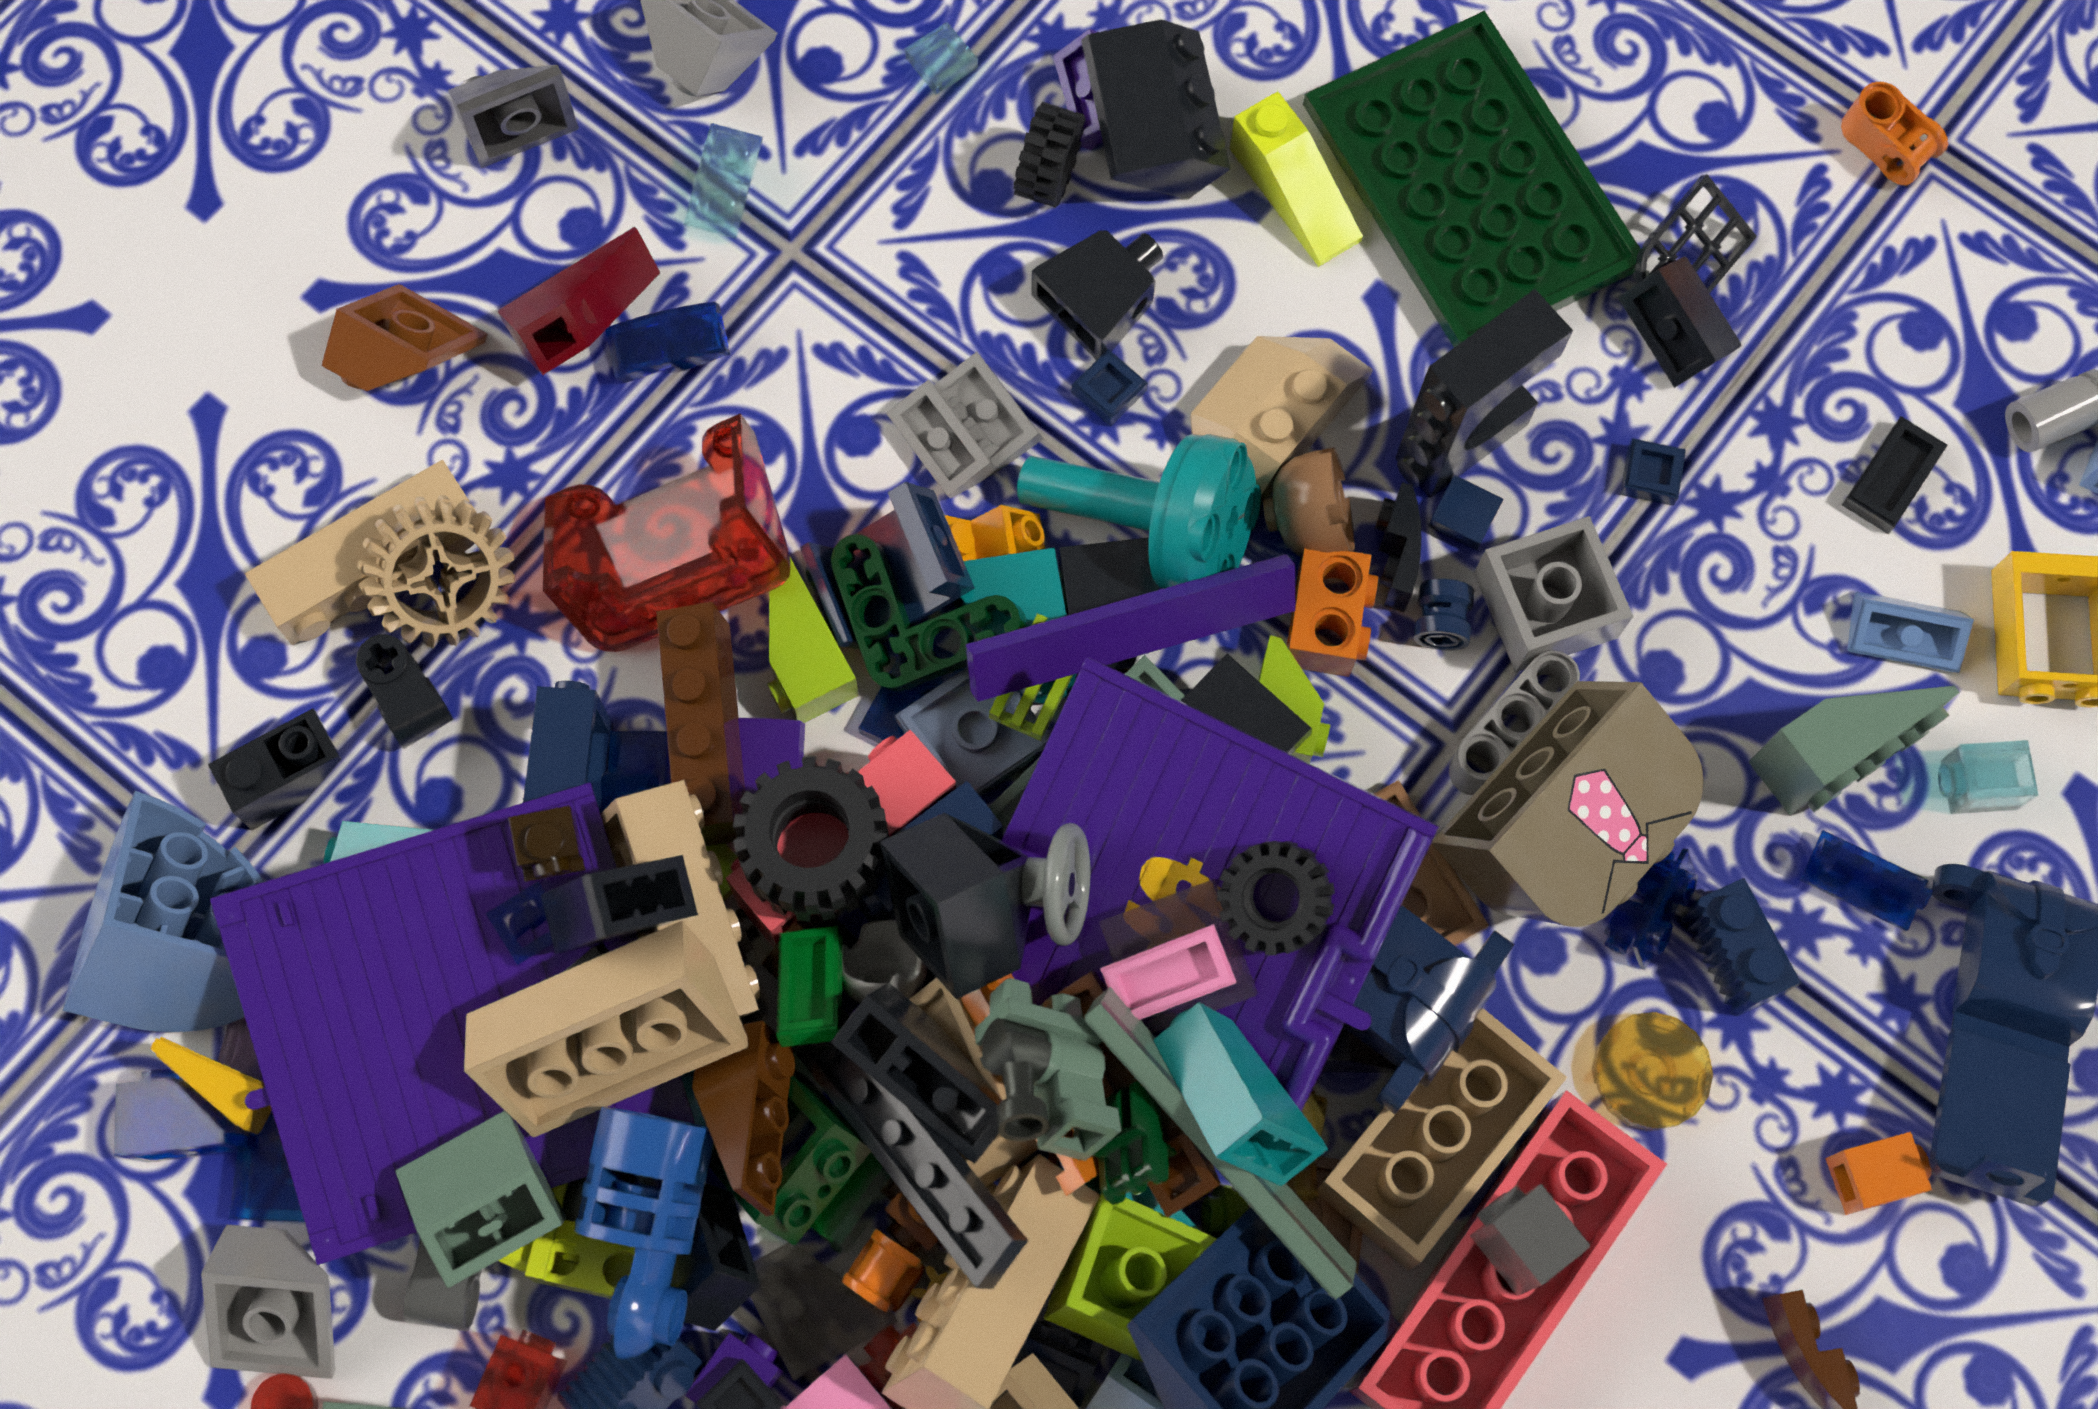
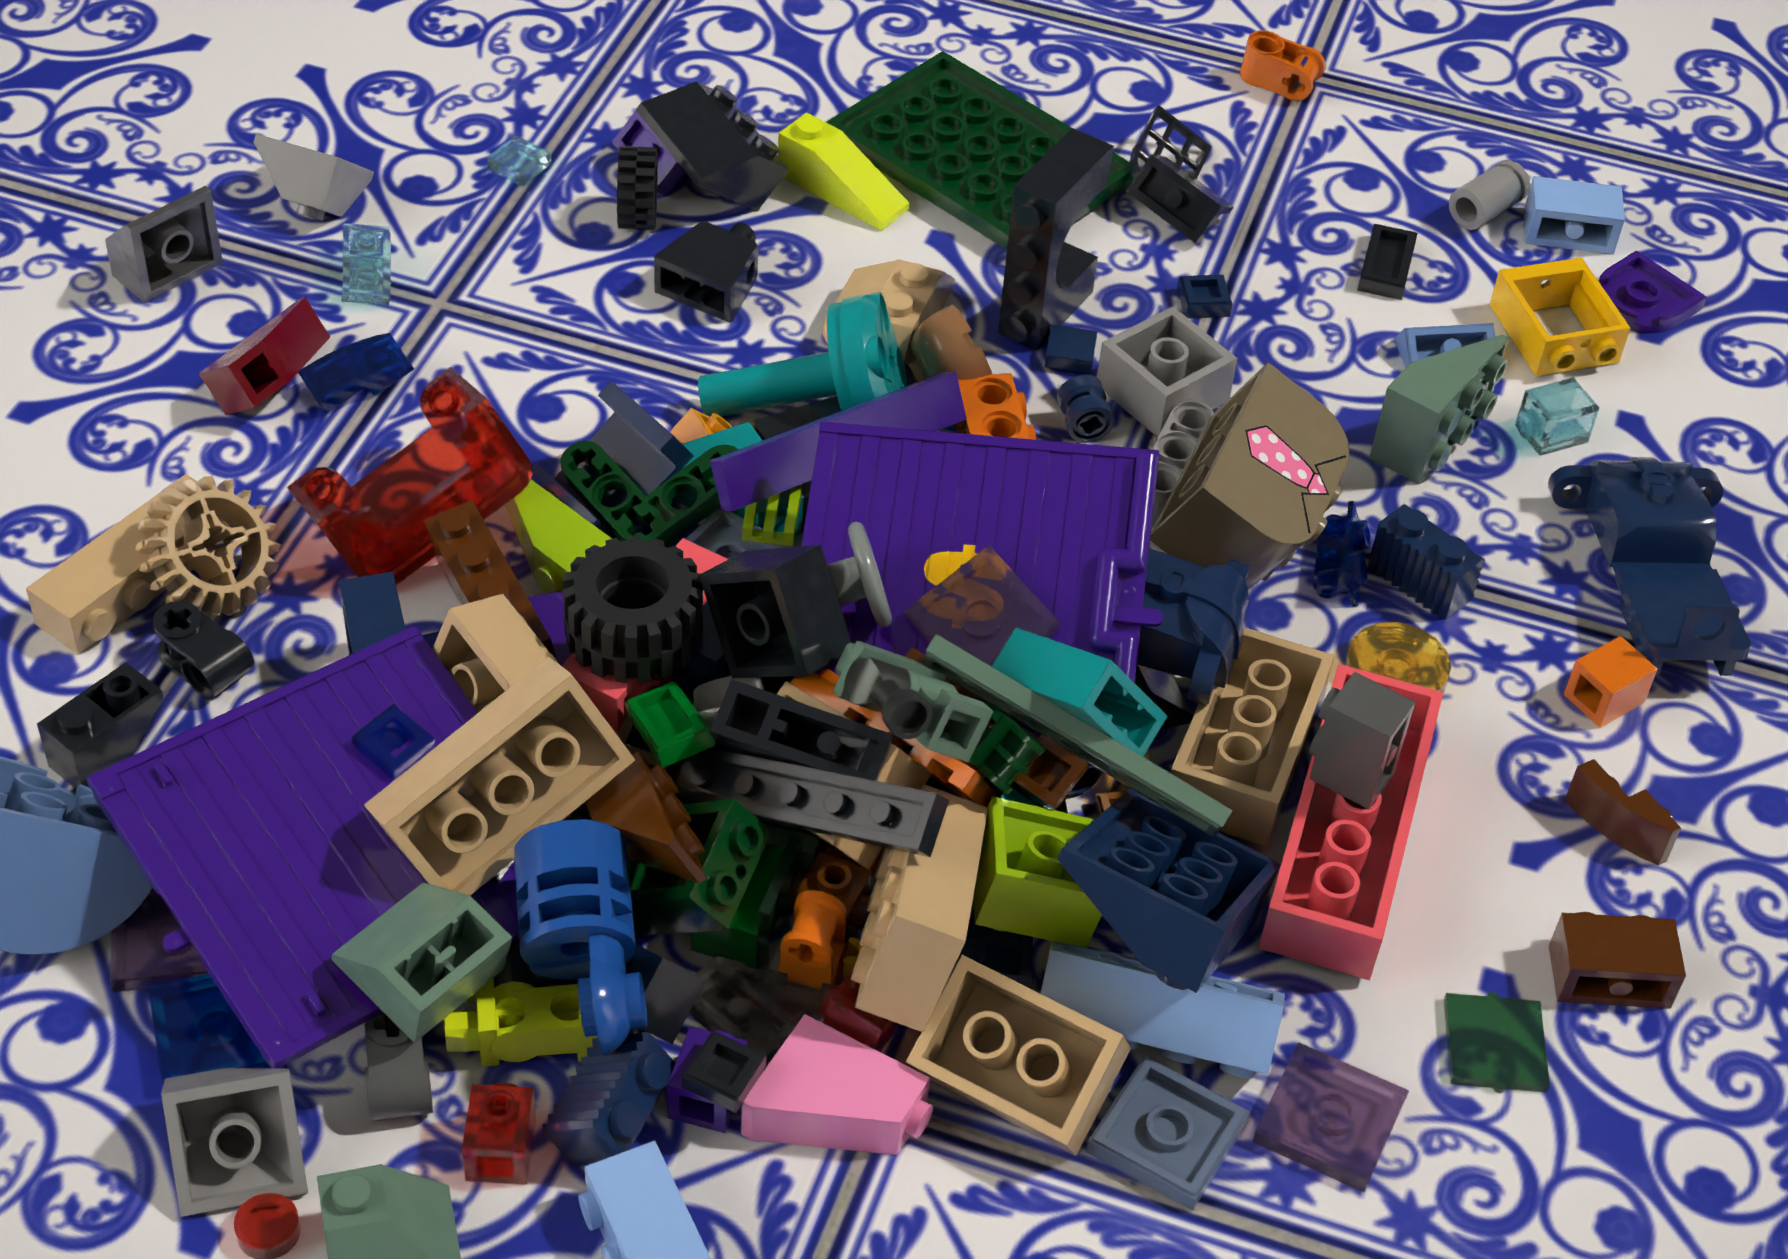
camera: 20 degrees left, 25 degrees down
clear blue slope [114,1069,256,1163] -> none
yellow slope [150,1037,272,1134] -> none
dark orange slope [321,284,488,391] -> none
dark brown brick [508,805,586,882] -> none
black slope [541,855,698,954] -> none
light grey slope [886,351,1044,498] -> none
dark blue tile [1071,349,1148,427] -> none
bright pink tile [1100,924,1237,1020] -> none
black tyre [1217,840,1335,955] -> none
black slope [1374,482,1422,613] -> none
clear blue hinge [1800,830,1932,932] -> none

